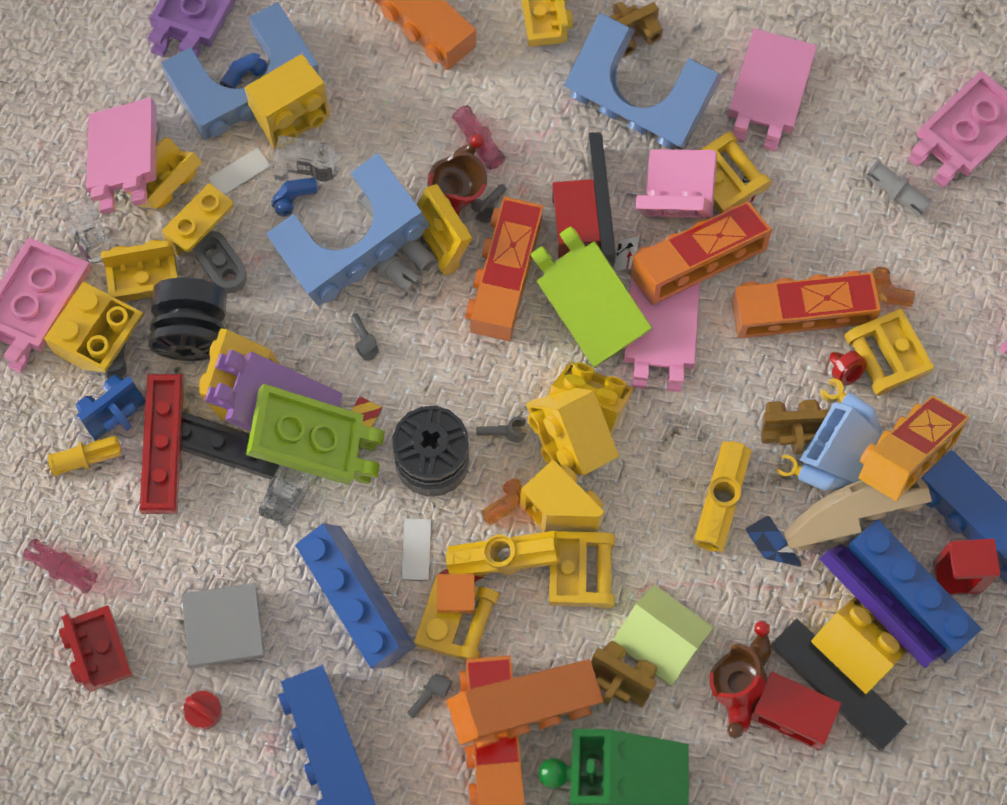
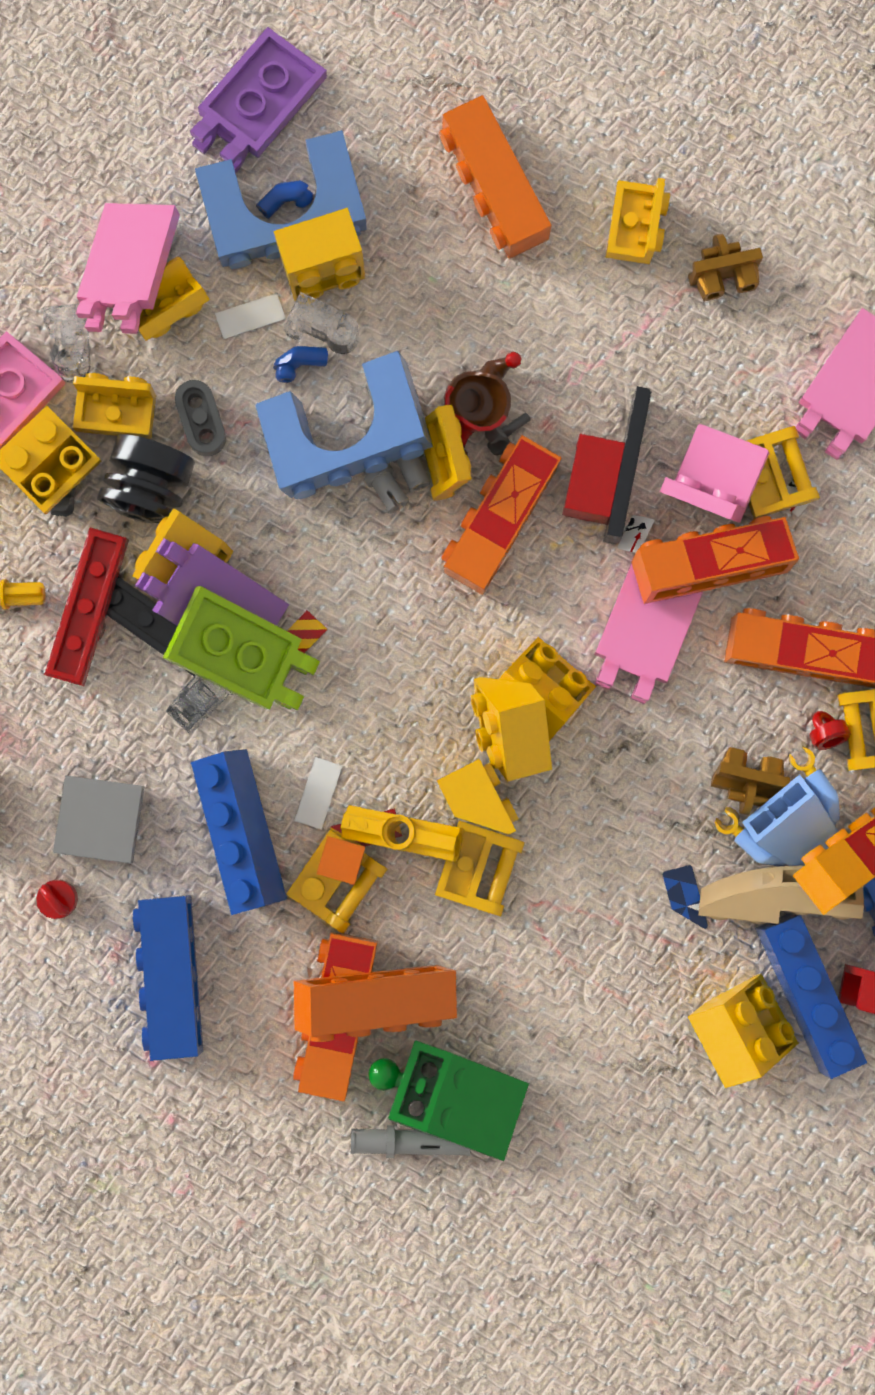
camera: 15 degrees right, 15 degrees up
blue hips [76,374,146,441] -> none
yellow bracket [162,183,234,256] -> none
dark grey hand [351,313,379,361] -> none
black wheel [392,406,469,496] -> none
dark grey hand [407,674,452,719] -> none
clear pink pin [452,105,506,170] -> none
dark grey hand [476,416,527,443] -> none
clear orange arm [481,478,523,526] -> none
lime tile [531,226,653,368] -> none
medium blue arch [564,13,723,150] -> none
pearl gold hips [591,641,657,708] -> none
yellowish green slope [612,584,714,687] -> none
yellow piece [693,441,752,552] -> none
reddish brown piece [710,621,772,739] -> none
red panel [751,671,842,751] -> none
black tile [771,618,908,752] -> none
dark purple tile [819,544,946,669] -> none

